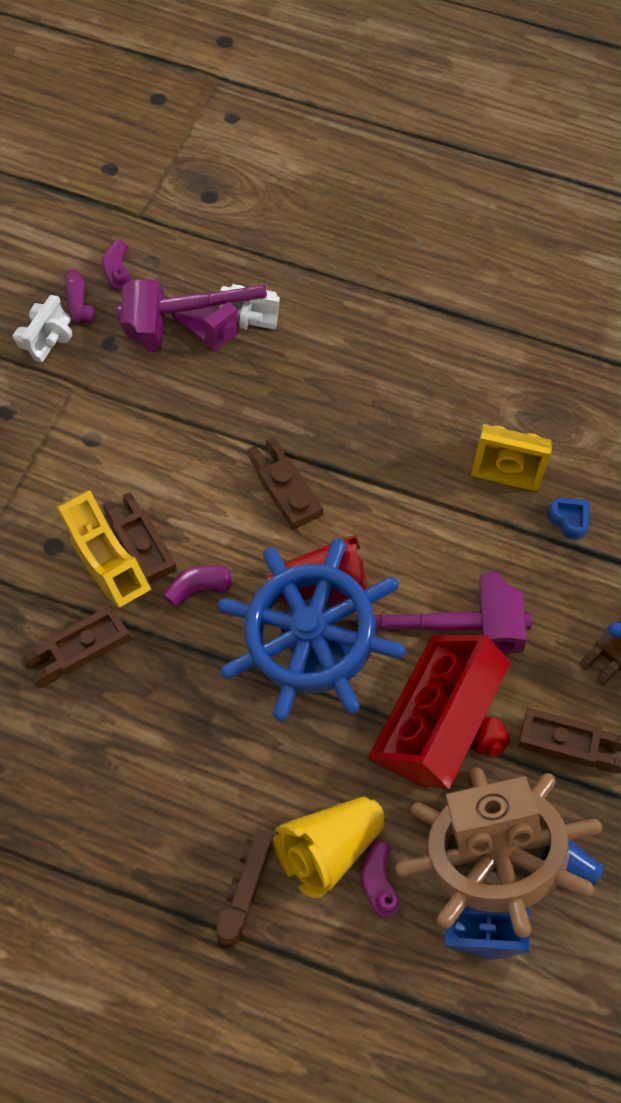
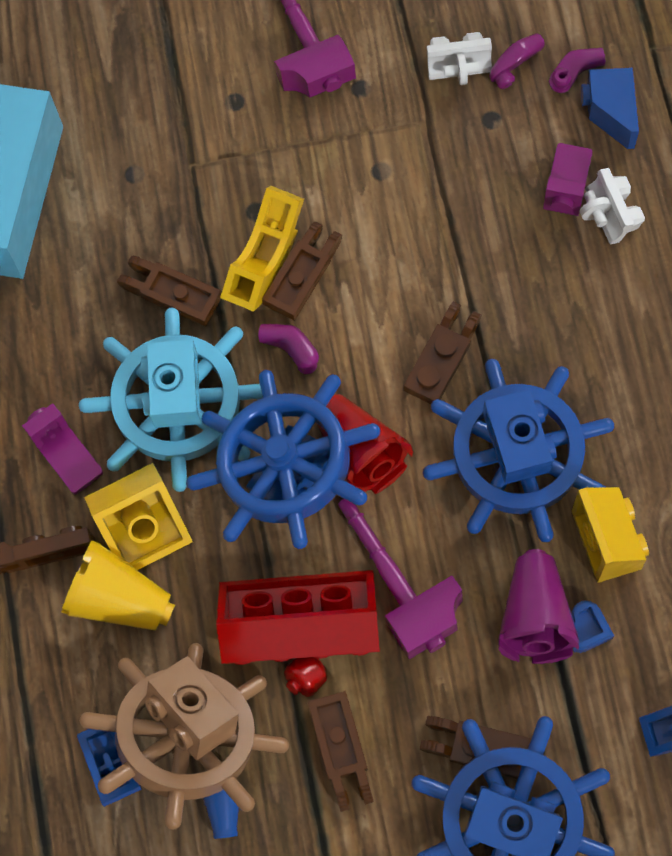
camera: 70 degrees right, 10 degrees up
magenta piece [117,279,267,352] -> none
magenta arm [360,840,400,918] -> none
none -> magenta bracket [22,403,103,495]
none -> medium azure piece [78,308,263,492]
none -> yellow slope [84,463,193,570]
none -> blue piece [422,359,614,542]
none -> magenta cone [498,549,579,664]
none -> blue slope [581,68,639,149]

